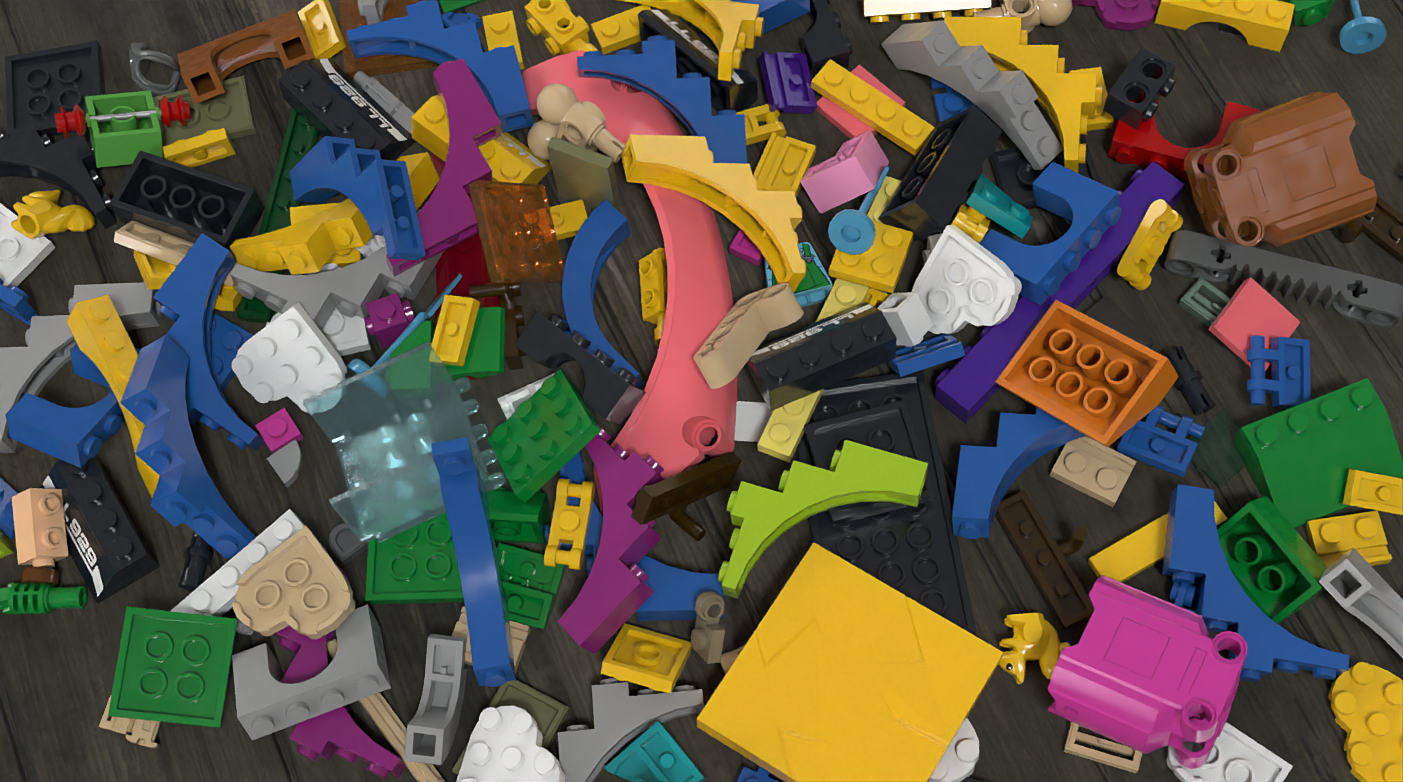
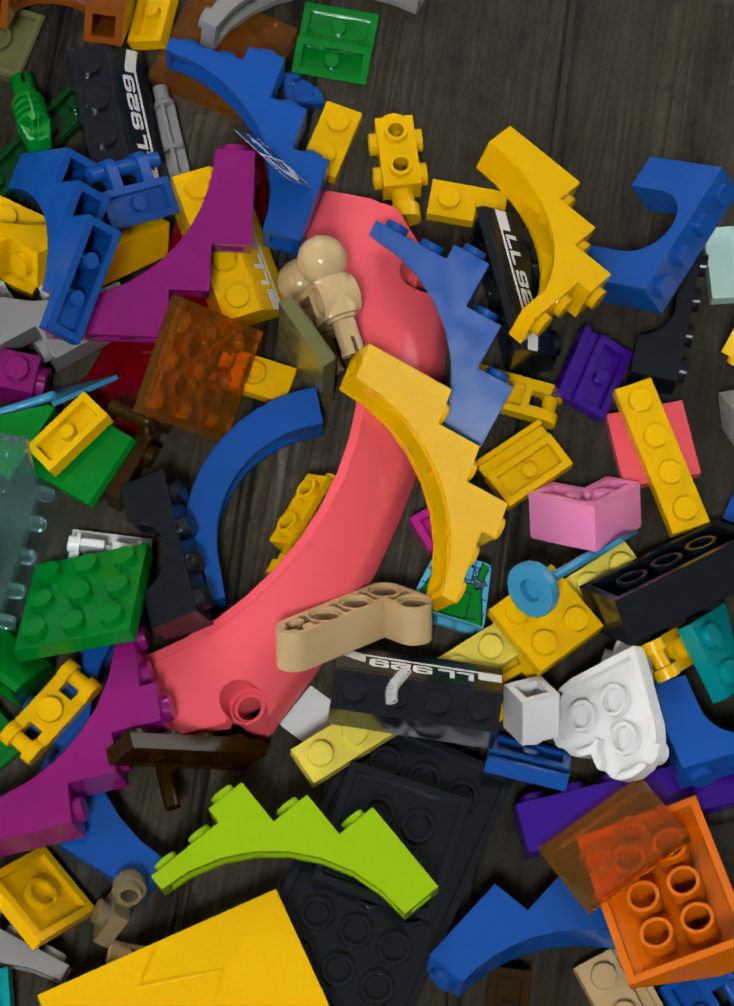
camera: 20 degrees right, 5 degrees up
none -> green hinge [10,71,52,152]
none -> blue plate [85,151,180,230]
none -> sticker [234,129,311,187]
none -> white leg [385,667,411,705]
none -> clear orange tile [538,779,692,915]

